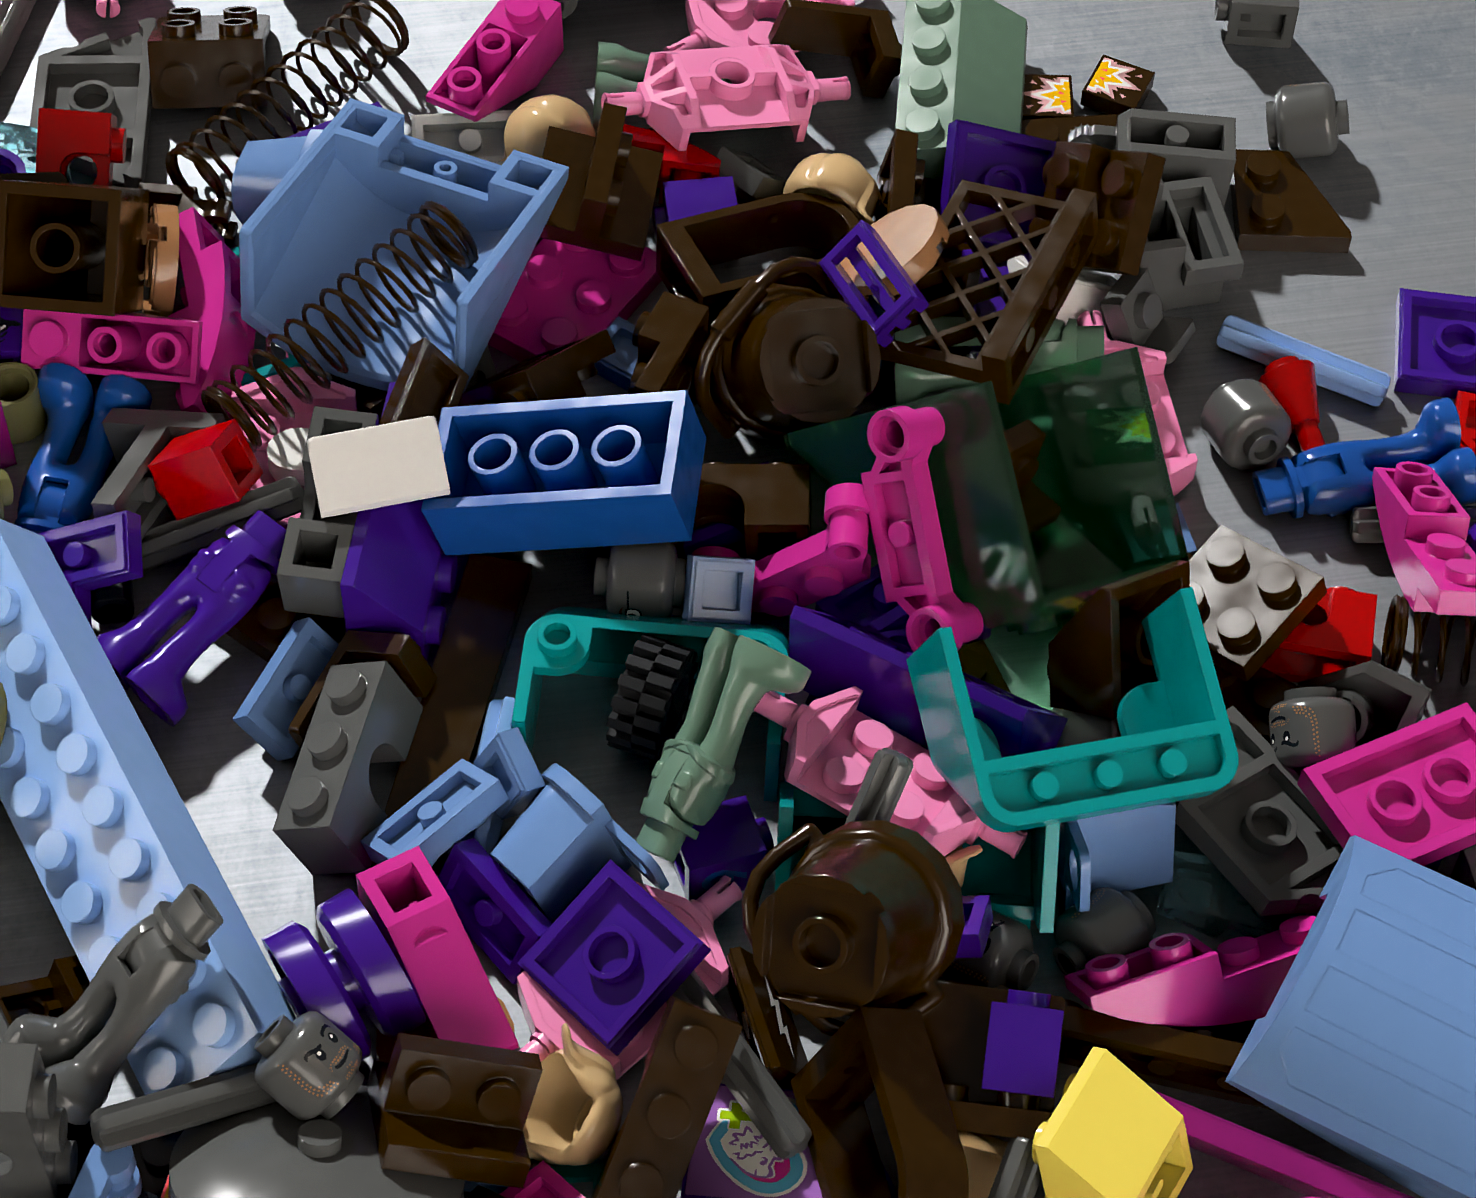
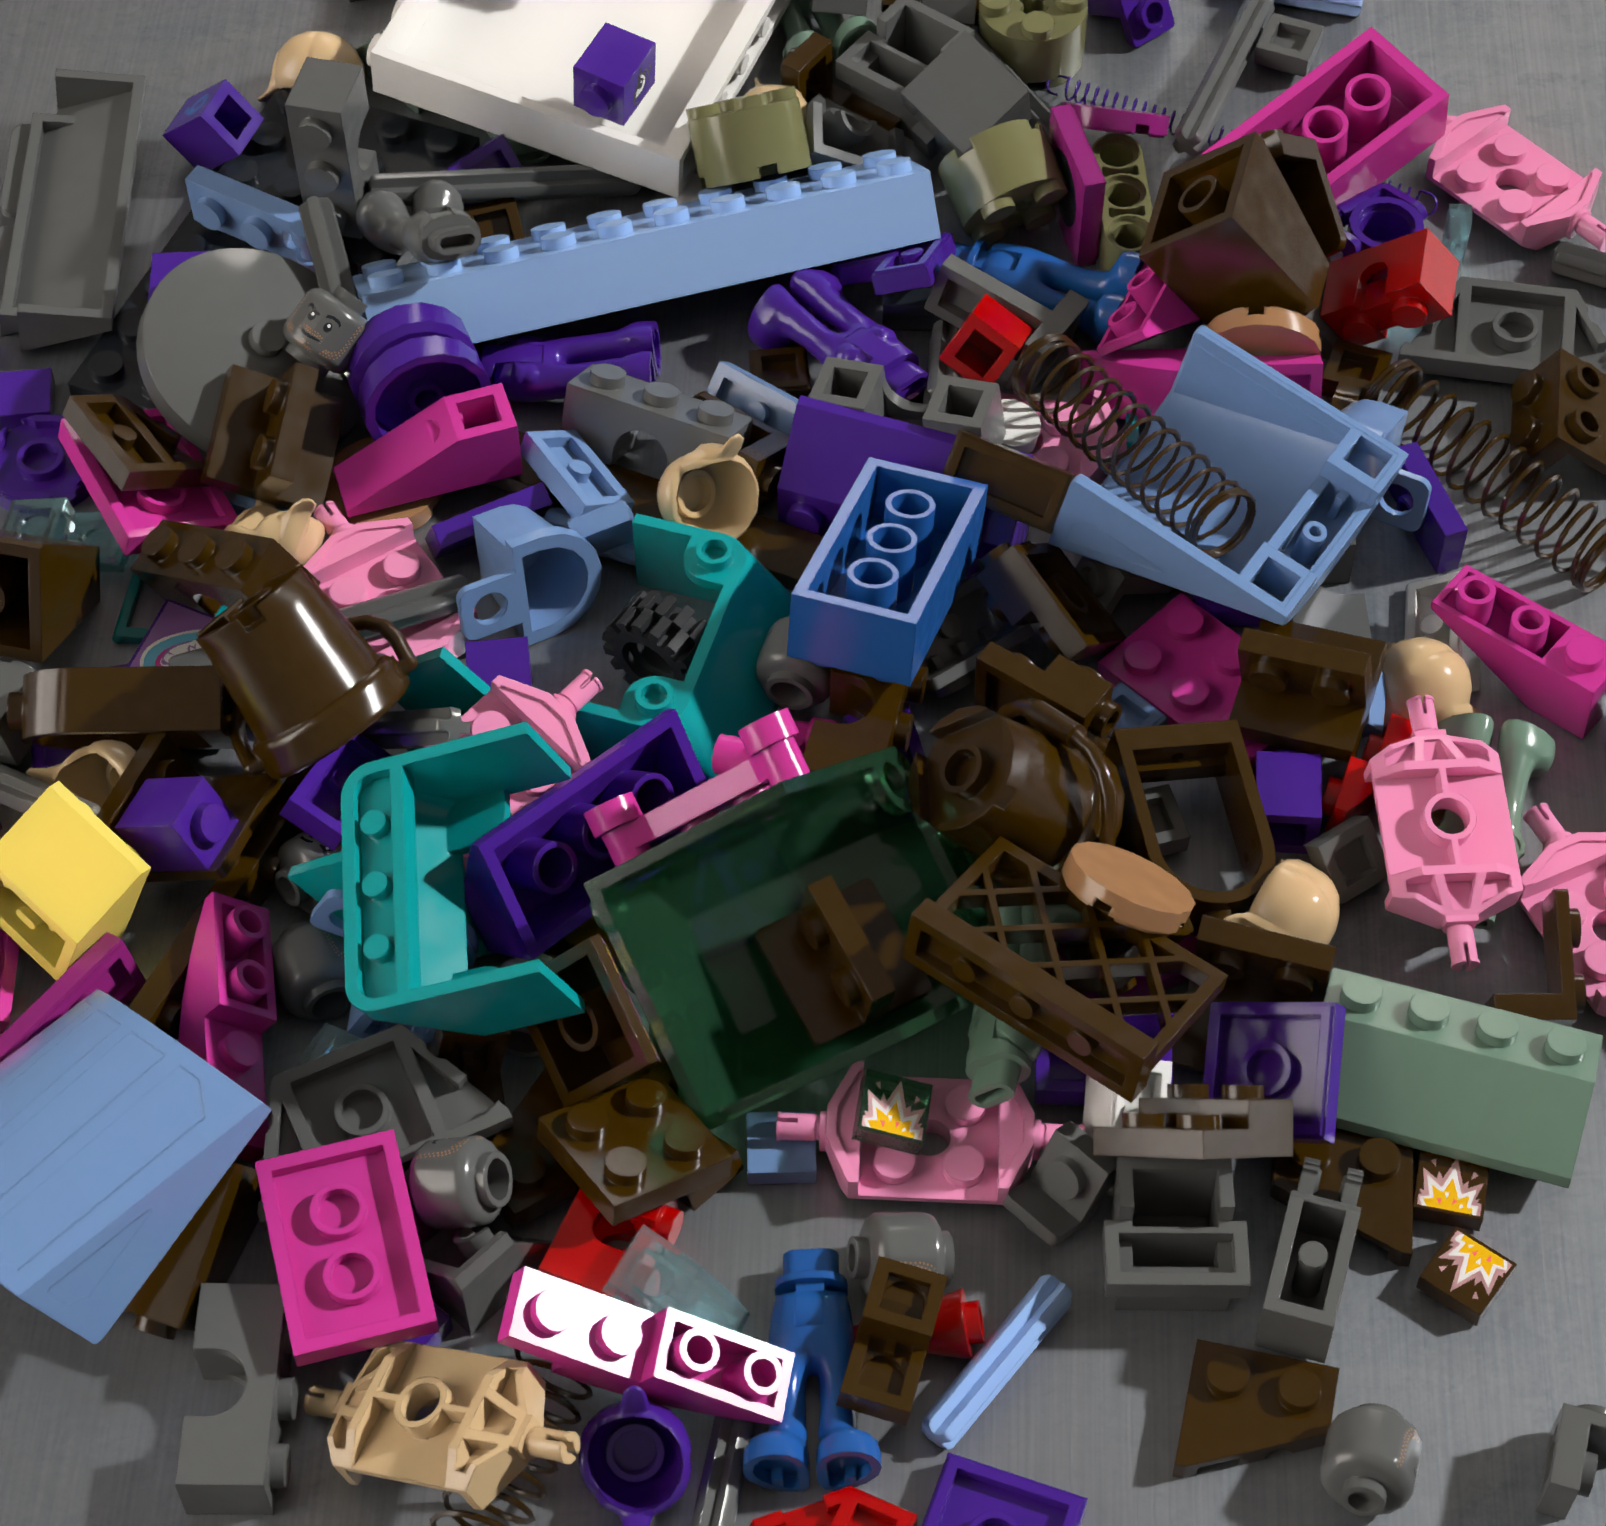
camera: 105 degrees right, 0 degrees up
white slope [307,416,450,518] -> none
dark purple tile [517,859,711,1056] -> none
sand green piece [636,627,812,863] -> none
medium blue tile [682,554,755,625] -> none
dark purple tile [819,220,930,348] -> none
none -> dark purple piece [477,321,661,402]
none -> clear light blue slope [602,1224,750,1333]
none -> tan hair [657,434,759,539]
none -> dark brown tile [748,346,811,399]
none -> dark brown slope [836,1256,948,1426]

